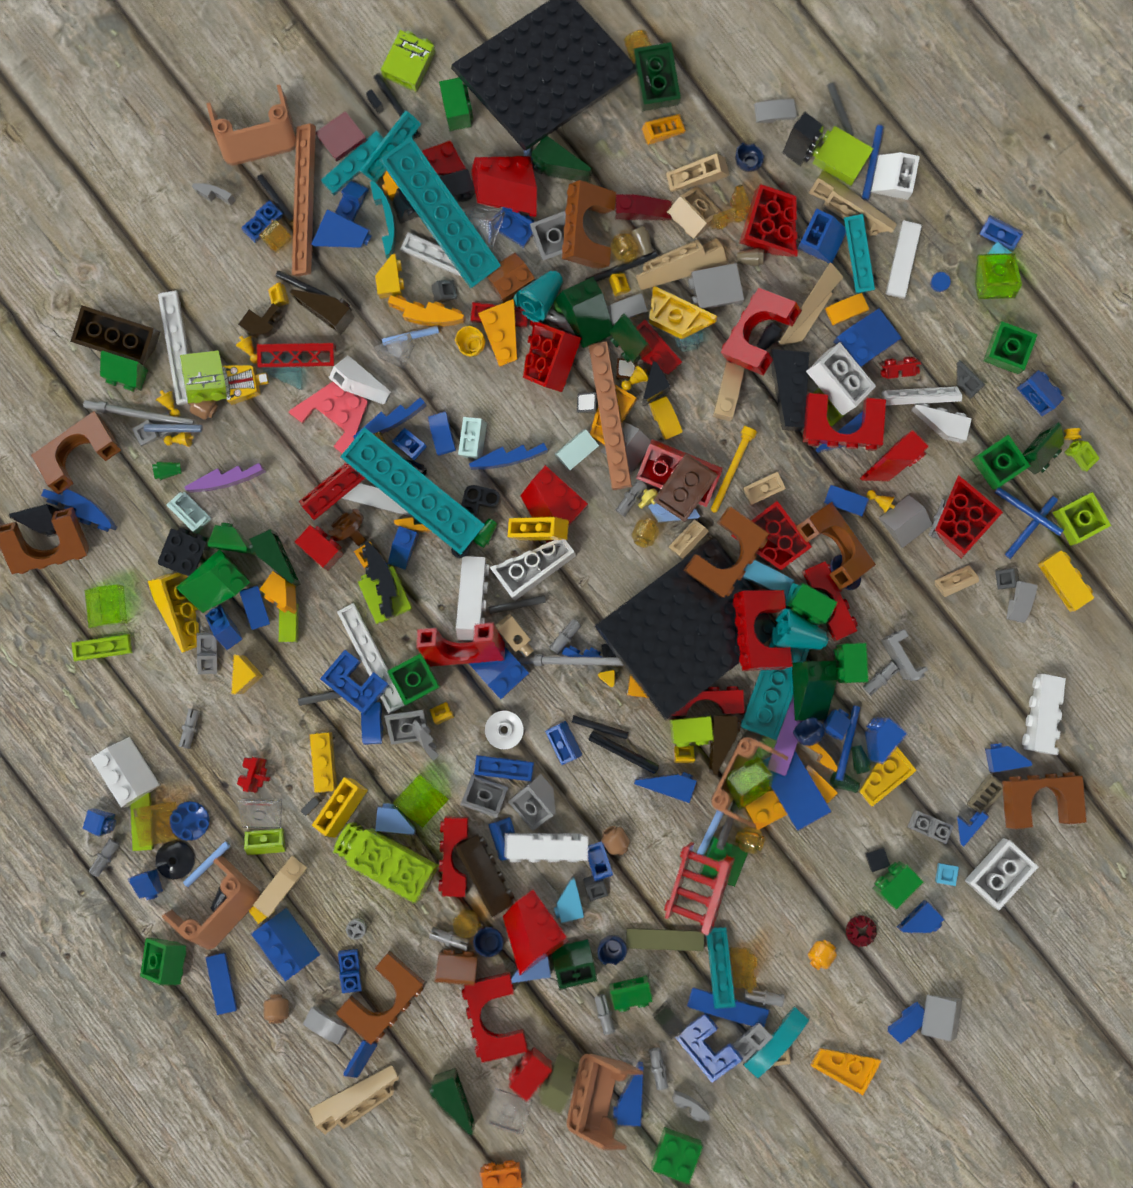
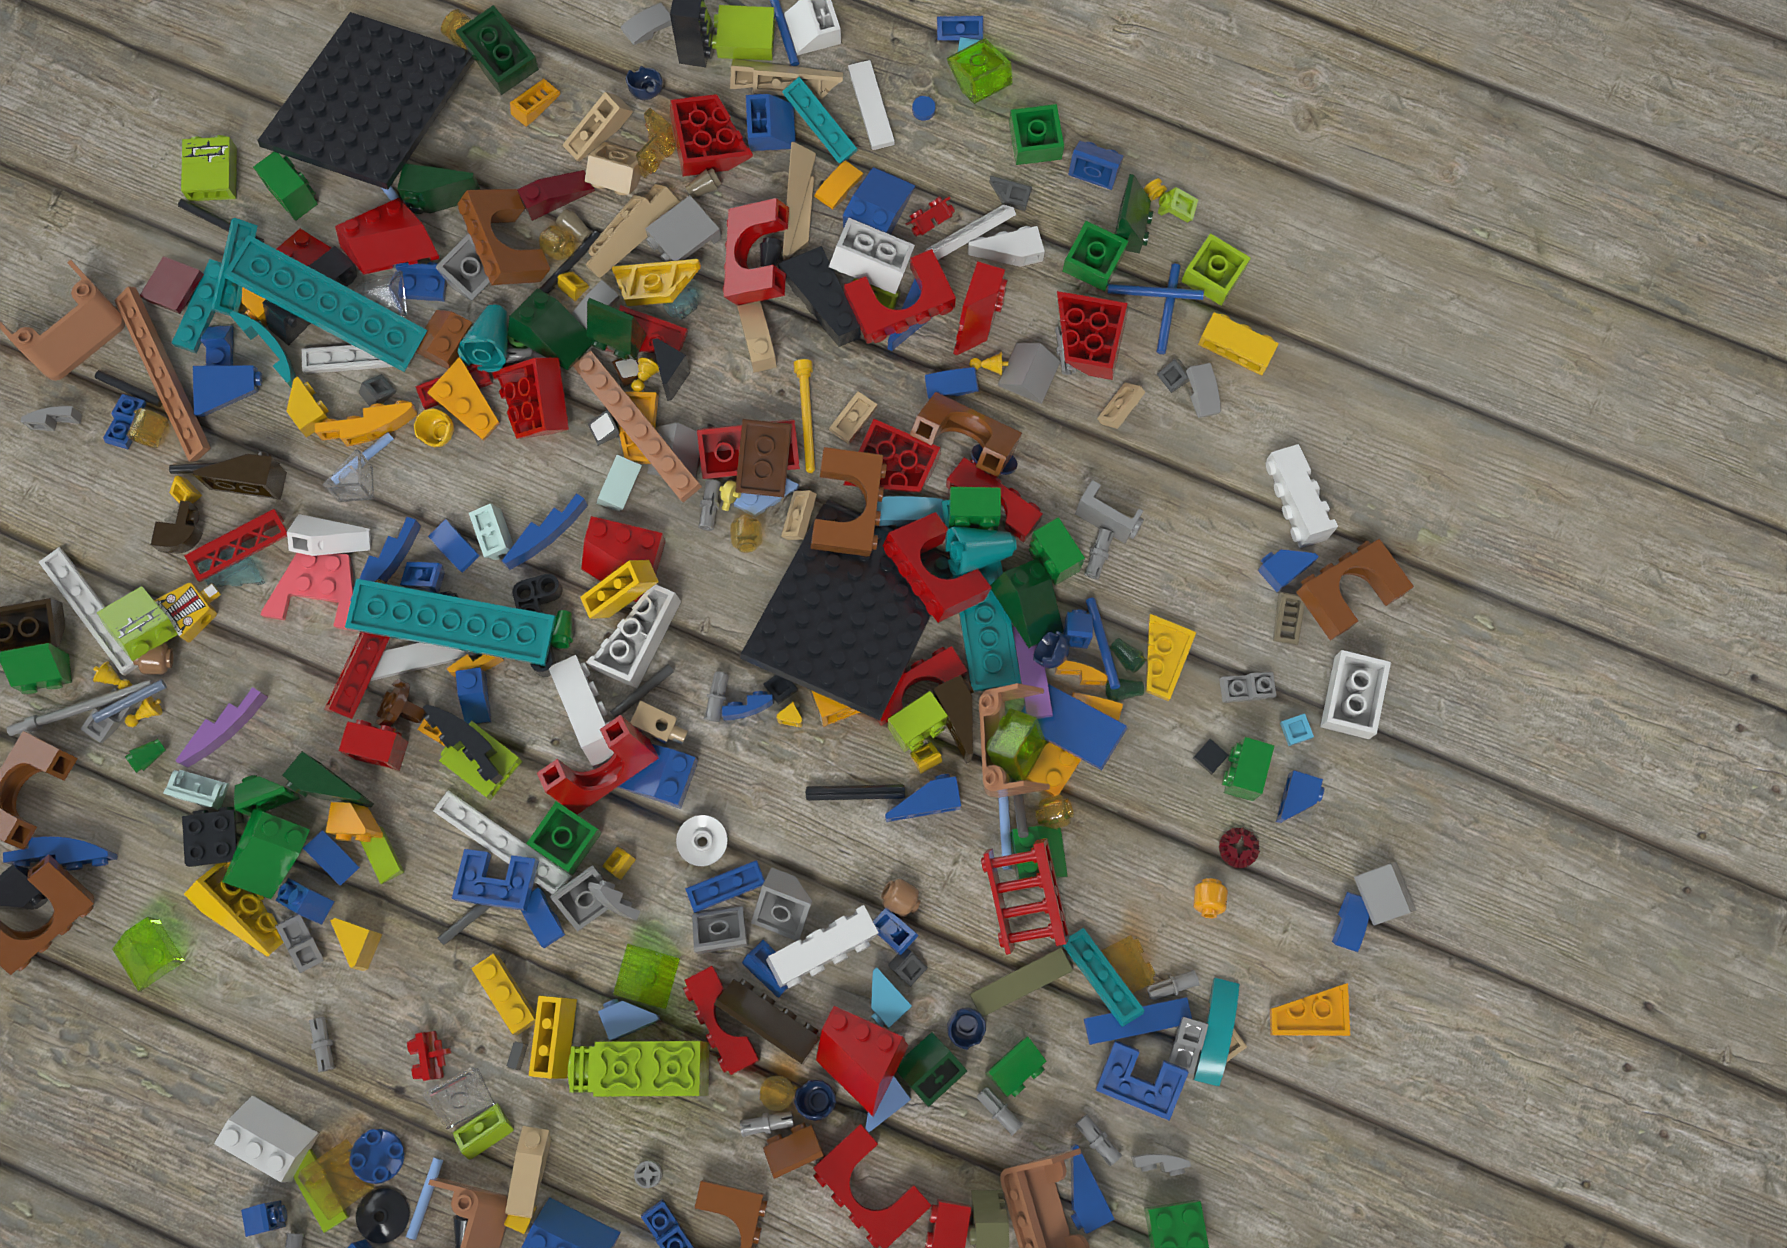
camera: 30 degrees left, 10 degrees down
lime tile [71,634,133,662] -> none
yellow piece [236,336,257,364] -> none
black tile [366,89,384,114] -> none
light grey bar [520,655,623,666] -> none
blue slope [545,721,582,766] -> none
black bar [572,715,629,739] -> none
yellow slope [649,396,683,440] -> none
clear smoke slope [652,1001,685,1040] -> none
blue slope [865,717,907,764] -> none
blue slope [957,811,989,847] -> none

